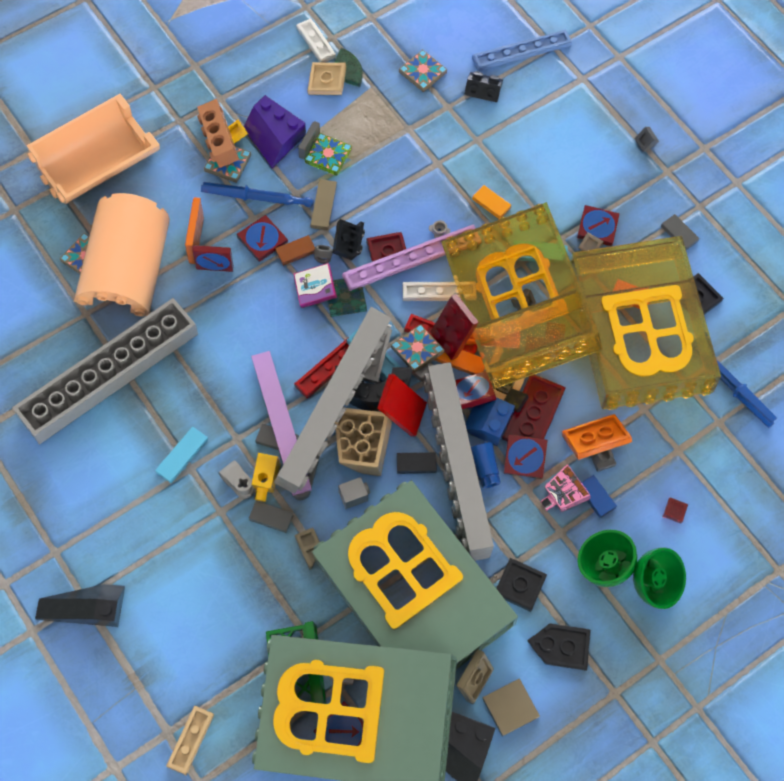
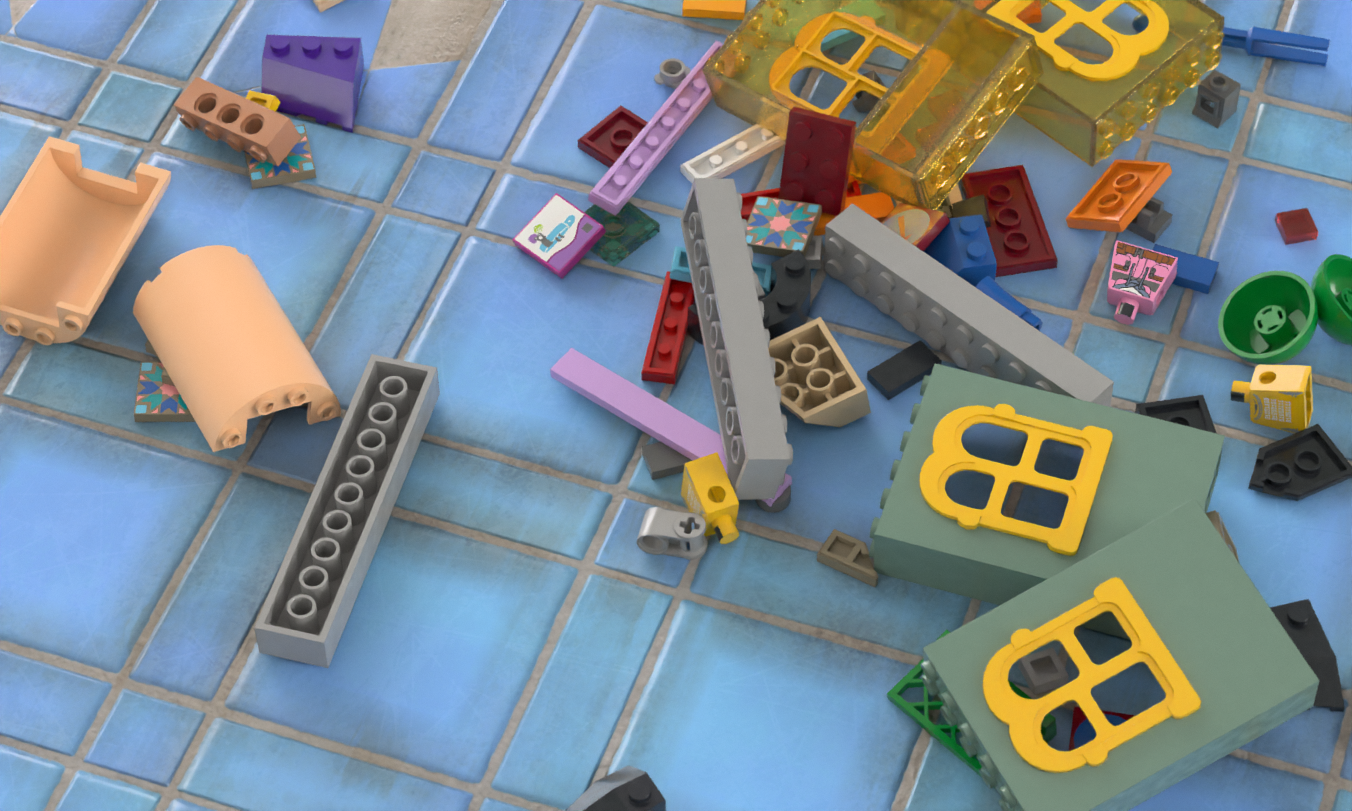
camera: 30 degrees left, 15 degrees down
medium azure tile [155,426,208,483] -> none
orange tile [185,197,204,264] -> none
tile [193,245,234,272] -> none
blue piece [201,182,314,207] -> none
tile [237,215,288,262] -> none
dark grey tile [249,500,294,533] -> none
dark orange tile [275,235,315,266] -> none
dark grey tile [298,121,320,160] -> none
tile [305,133,352,176] -> none
dark tan tile [310,179,337,230] -> none
dark grey tile [314,245,333,264] -> none
black bracket [332,219,365,260] -> none
light grey brick [338,477,370,509] -> none
red tile [377,374,427,436] -> none
dark tan tile [482,678,540,737] -> none
tile [504,434,548,479] -> none
none -> dark grey window [1192,69,1241,129]
none -> yellow torso [1231,365,1313,433]

